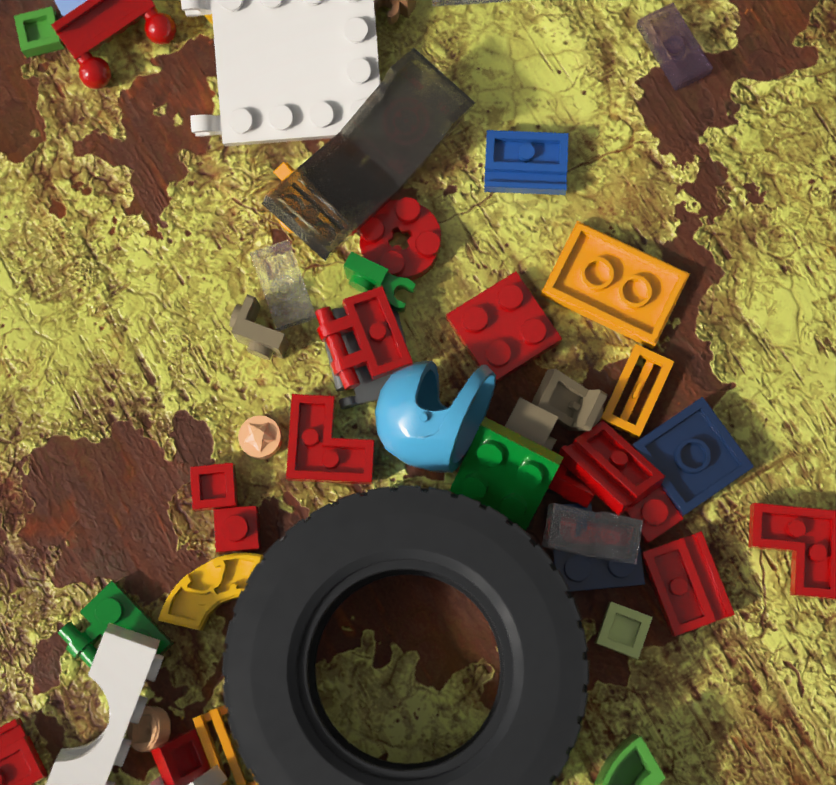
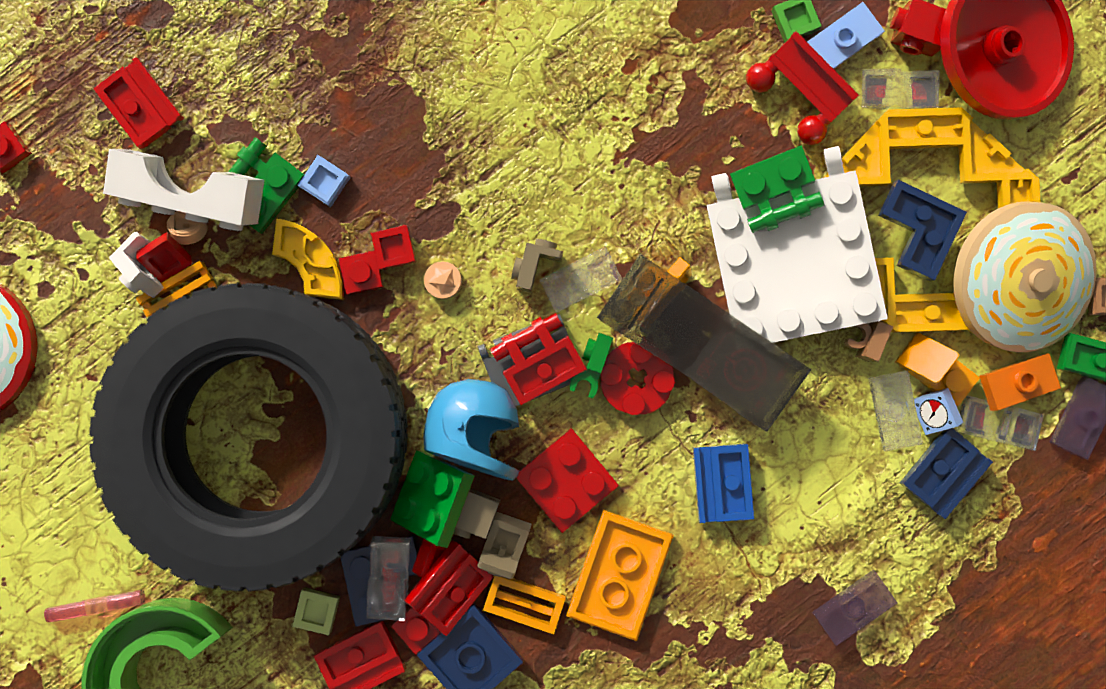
camera: 80 degrees right, 10 degrees up
red plate [286,394,375,485] -> none
none -> light blue tile [298,155,351,207]
none -> green plate [730,145,825,233]

